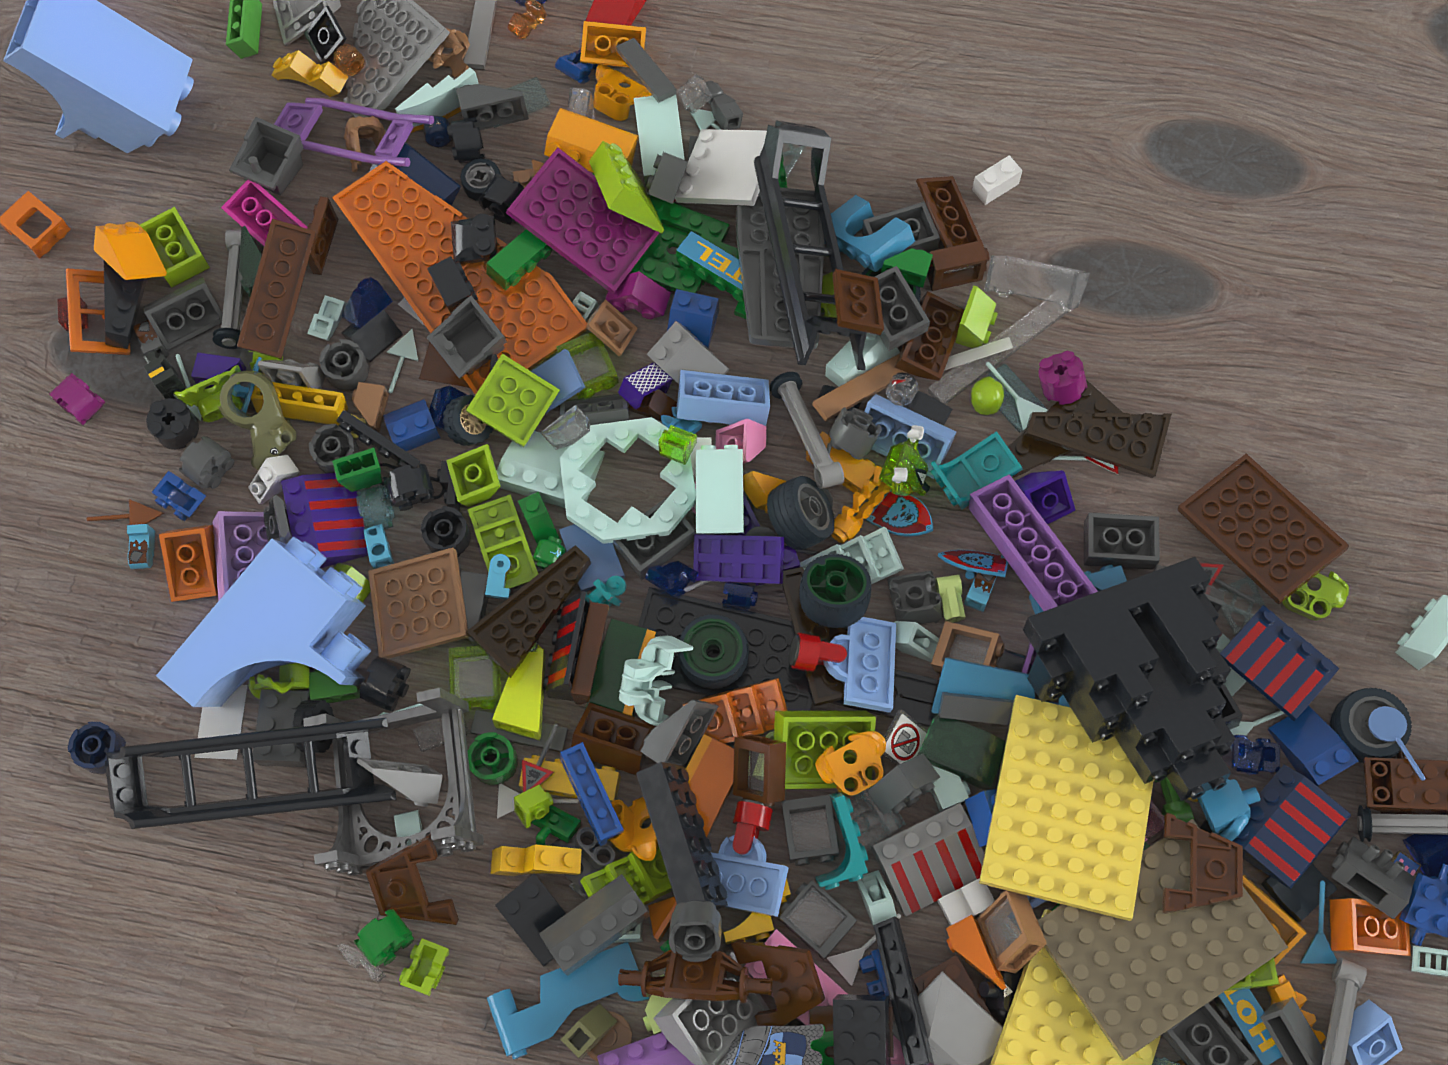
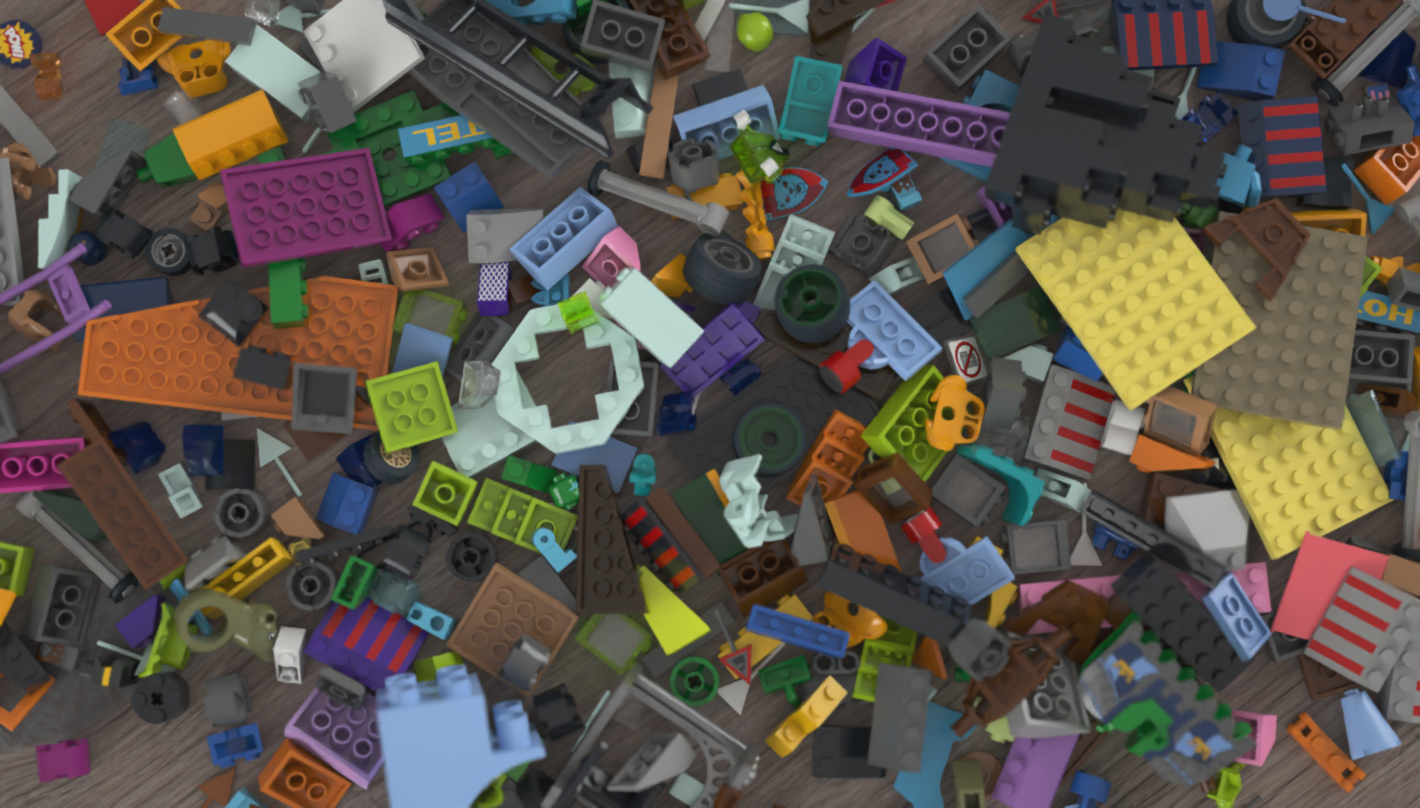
camera: 55 degrees left, 15 degrees up
lime brick [514,785,554,828] -> none
lime slope [589,141,664,233] -> none
reddish brown plate [832,269,884,335] -> none
clear head [886,372,919,406] -> none
none -> clear blue cylinder [108,421,165,474]
none -> green torso [136,133,199,188]
none -> dark grey brick [497,632,551,691]

